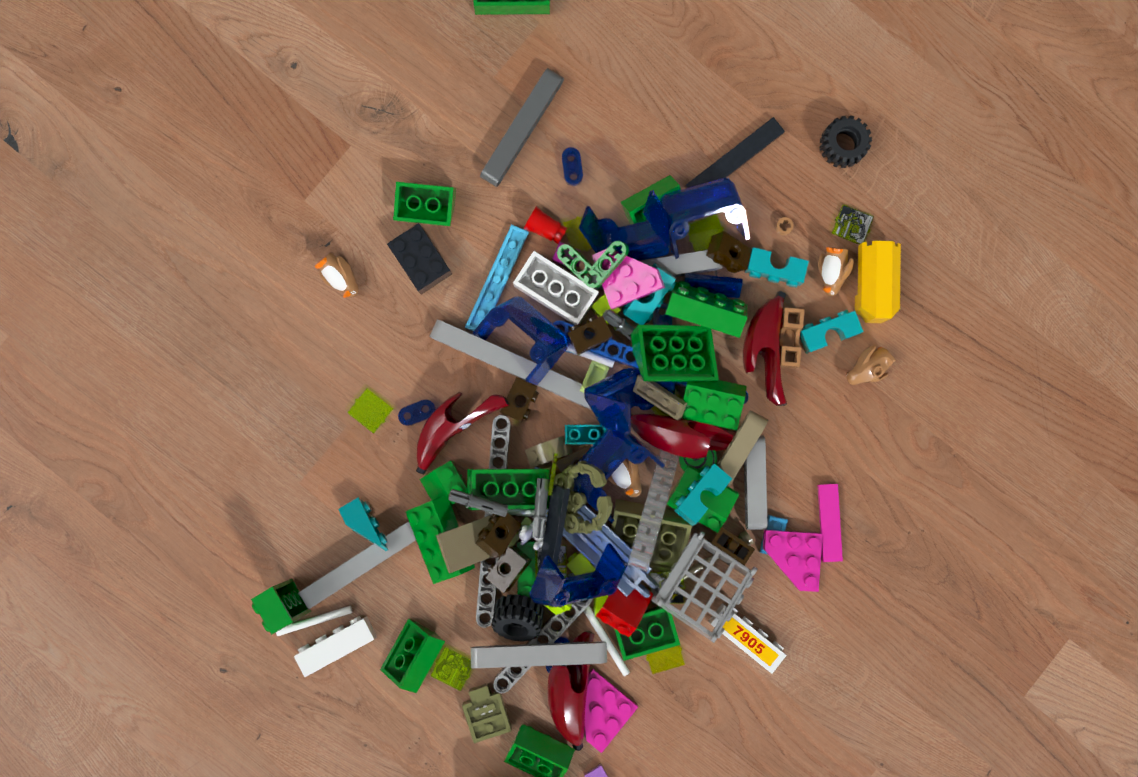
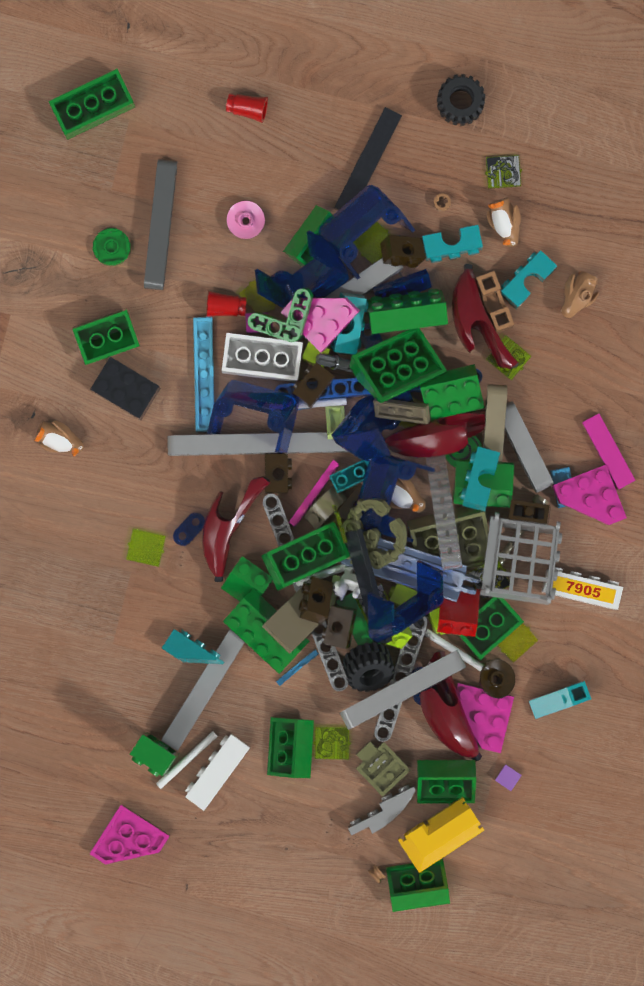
camera: 25 degrees left, 0 degrees up
dark grey axle [448,489,508,517] -> none
dark grey axle [532,478,550,538] -> none
clear blue plate [562,147,583,186] -> none
yellow brick [855,241,901,323] -> none
none -> dark pink plate [90,804,170,865]
none -> green tile [93,228,131,266]
none -> red plant [226,93,268,123]
none -> bright pink dish [227,201,265,239]
none -> dark azure piece [276,649,319,686]
none -> dark pink tile [289,460,339,527]
none -> light grey slope [348,785,415,835]
none -> dark brown dish [480,659,515,698]
none -> clear neon green piece [486,335,531,380]
none -> teal slope [529,681,591,719]

